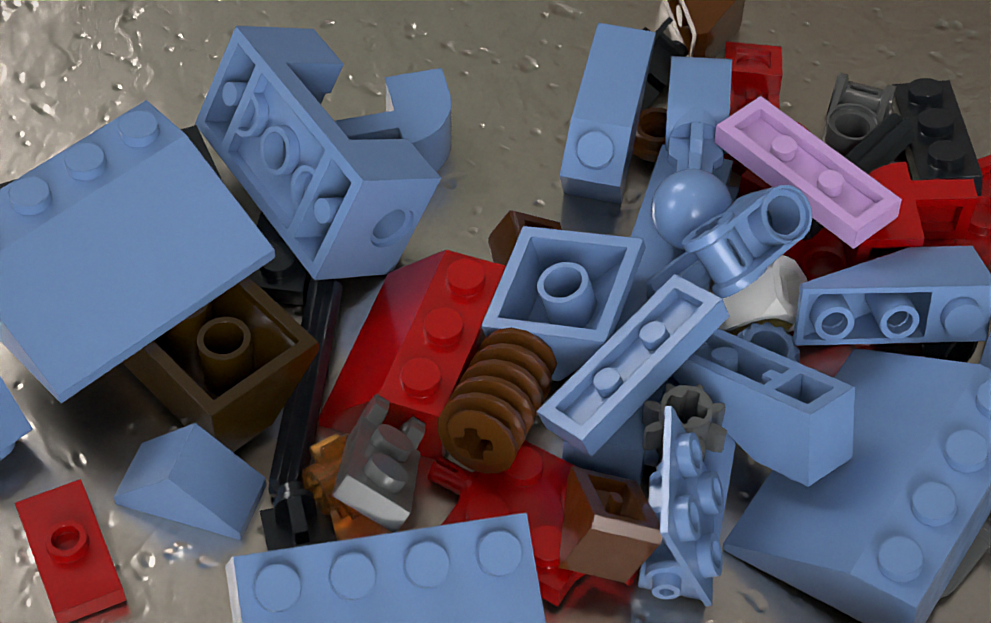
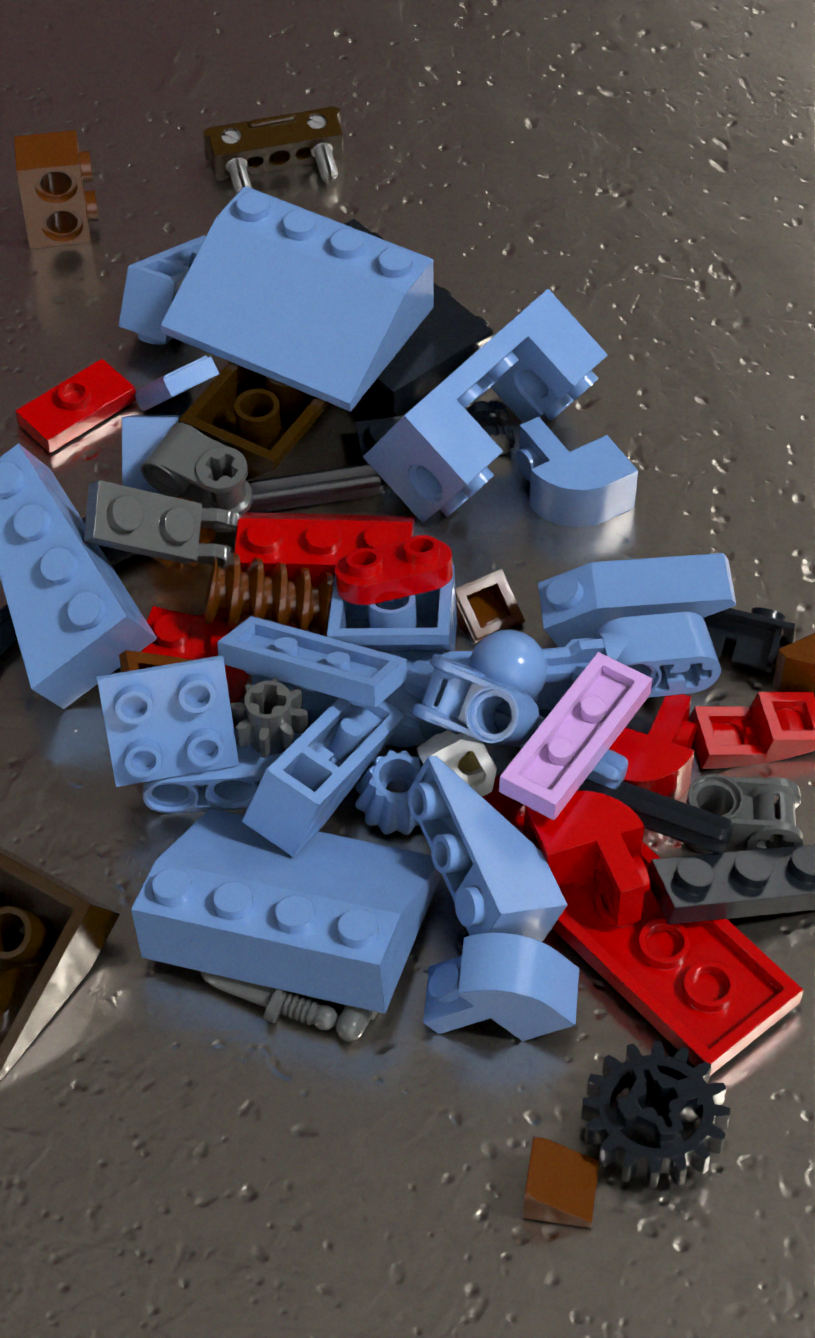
camera: 75 degrees right, 0 degrees up
none -> medium blue tile [134,355,219,412]
none -> dark grey piece [141,423,253,516]
none -> red plate [335,535,453,605]

